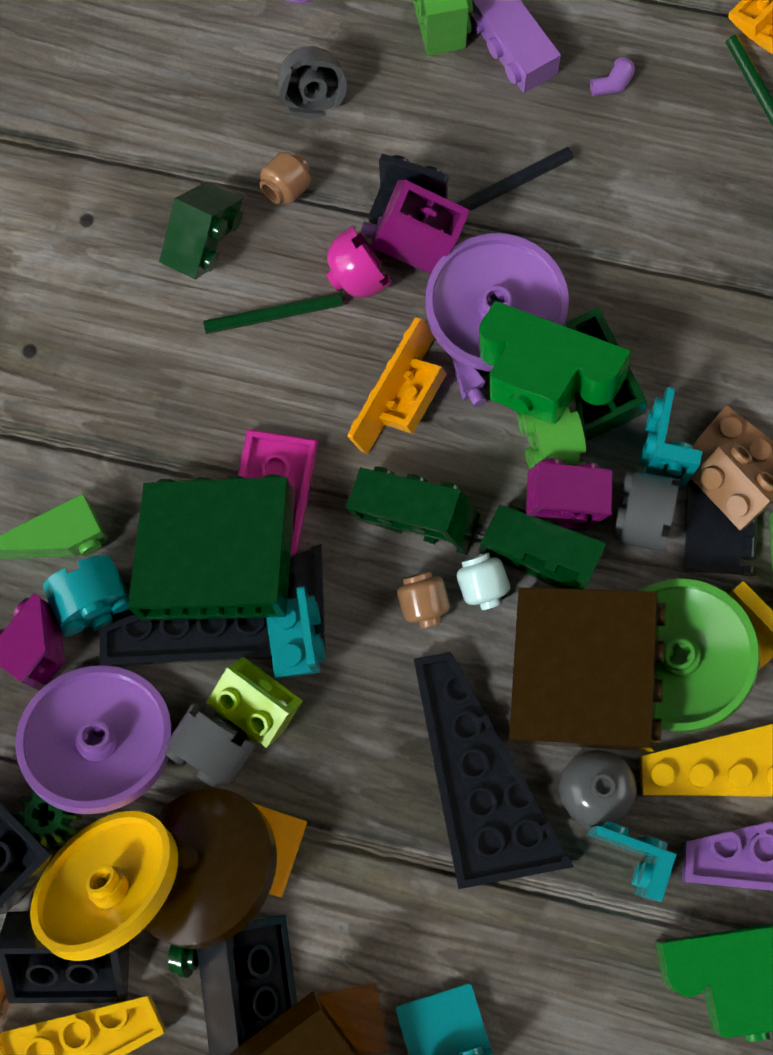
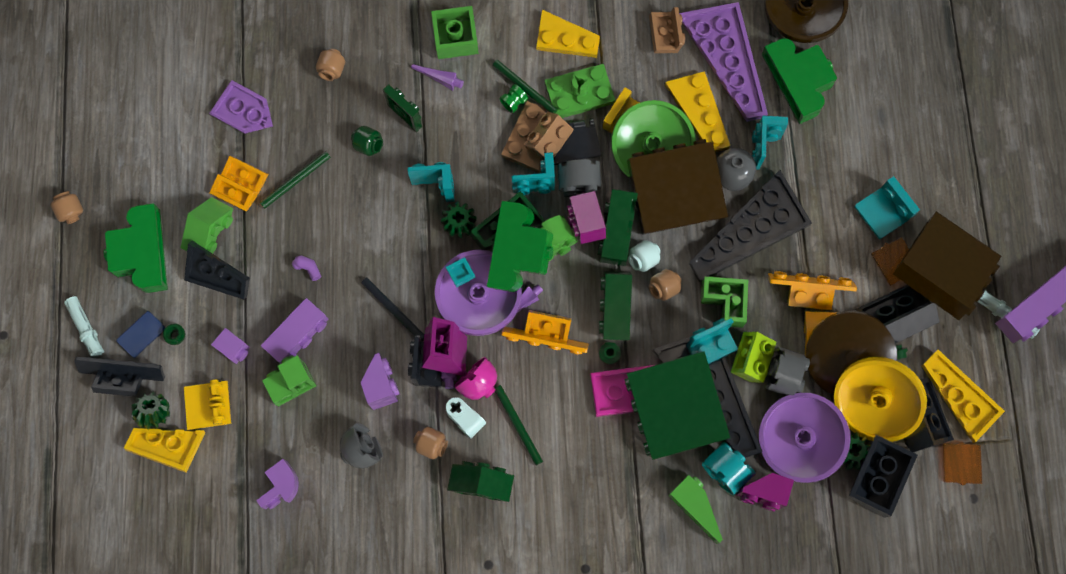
camera: 110 degrees left, 0 degrees up
none -> medium lavender slope [361,353,400,410]
none -> teal bracket [407,162,455,202]
none -> dark green gear [441,201,477,239]
none -> teal plate [446,257,476,288]
none -> light aqua piece [446,397,486,439]
none -> dark green plate [599,342,621,364]
none -> bright green brick [701,276,748,328]
none -> light orange bracket [768,271,857,310]

